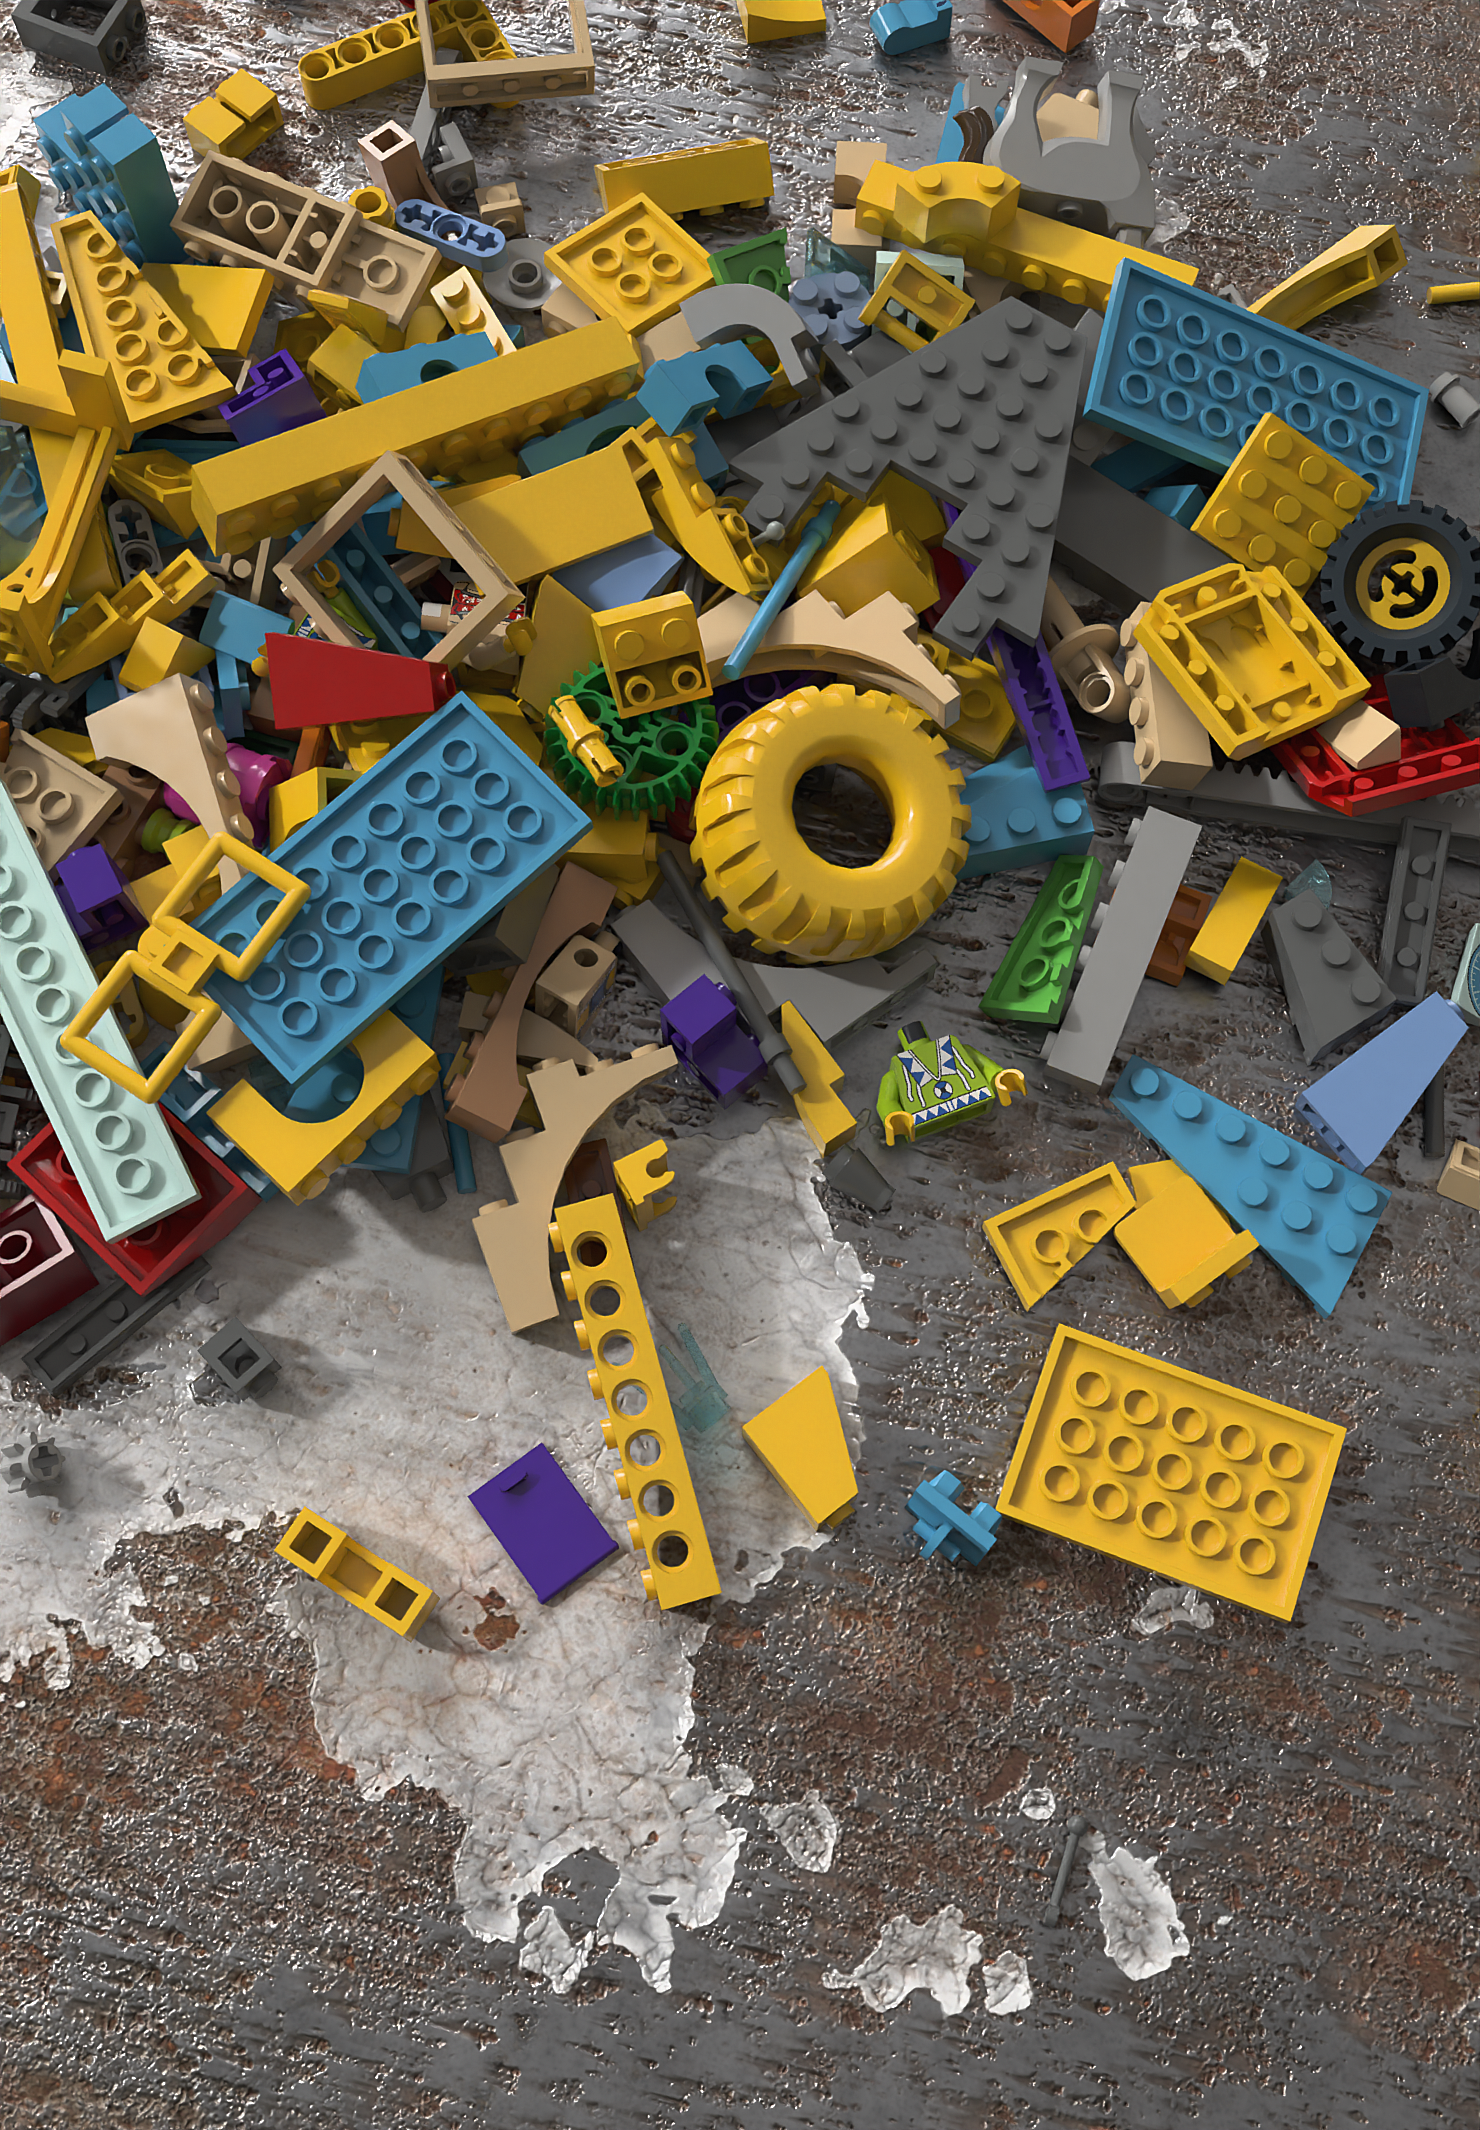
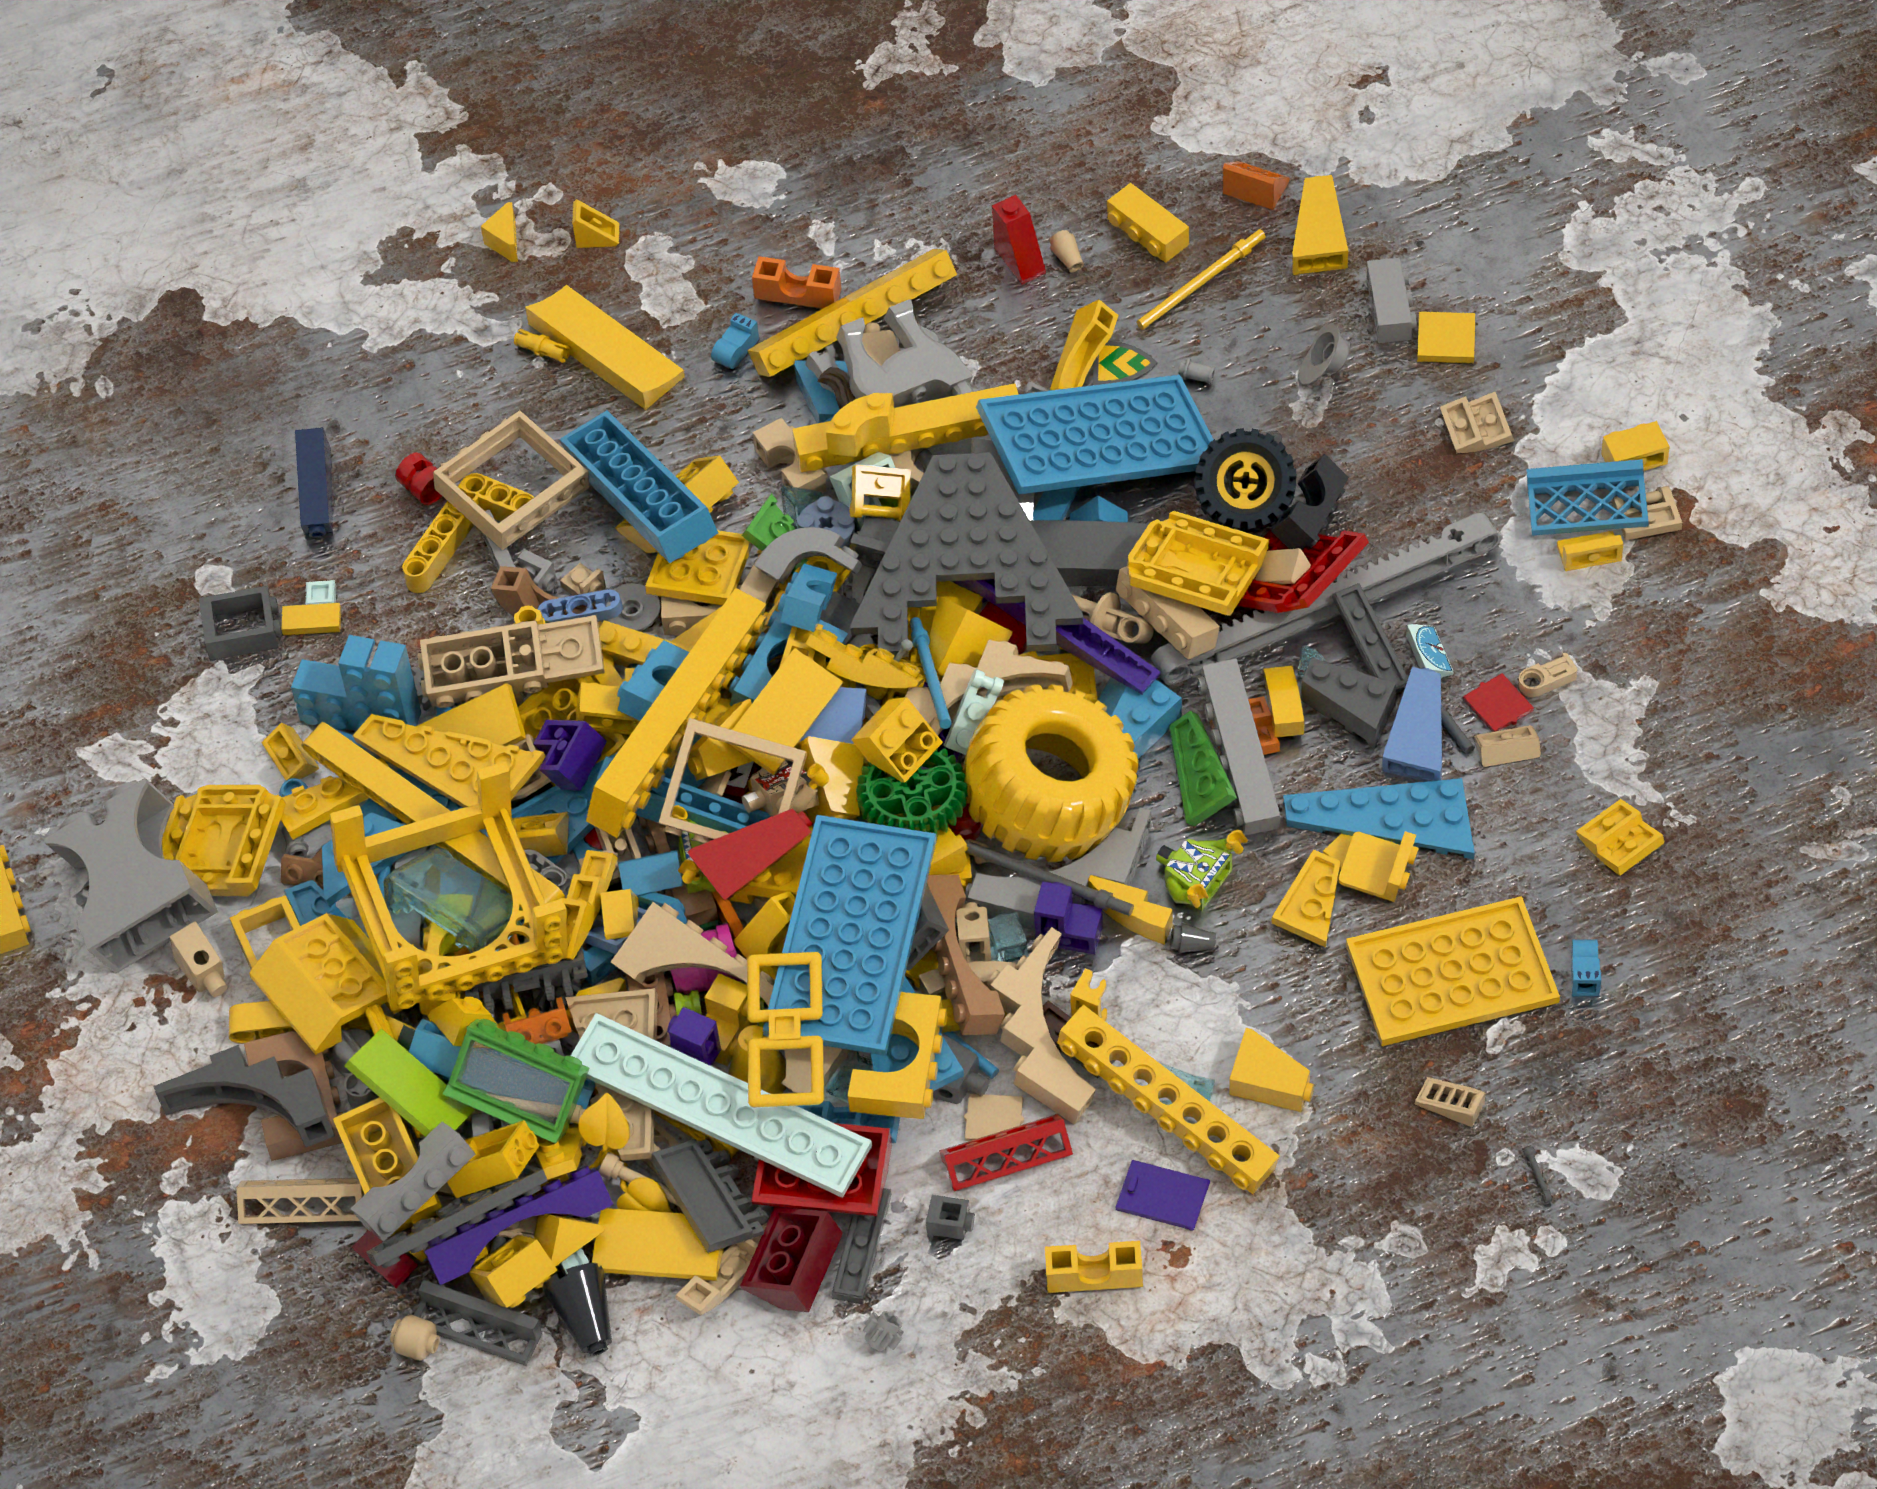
camera: 30 degrees left, 15 degrees down
yellow piece [183,68,284,161] -> none
yellow slope [307,289,389,347] -> none
yellow pin [548,695,624,787] -> none
dark azure hips [904,1470,1003,1566] -> none
yellow plate [1190,413,1375,599] -> none
none -> yellow tile [281,603,341,635]
none -> light aqua tile [305,580,336,605]
none -> dark azure brick [559,410,718,563]
none -> yellow brick [747,249,957,377]
none -> red fence [939,1114,1073,1191]
none -> light aqua plate [944,669,1004,755]
none -> tan piece [964,1094,1024,1141]
none -> clear light blue brick [988,912,1028,962]
none -> red slope [992,194,1046,285]
none -> tan cone [1049,230,1084,272]
none -> sticker [1093,341,1158,385]
none -> tan slope [1415,1077,1486,1127]
none -> dark azure leg [1571,939,1601,997]

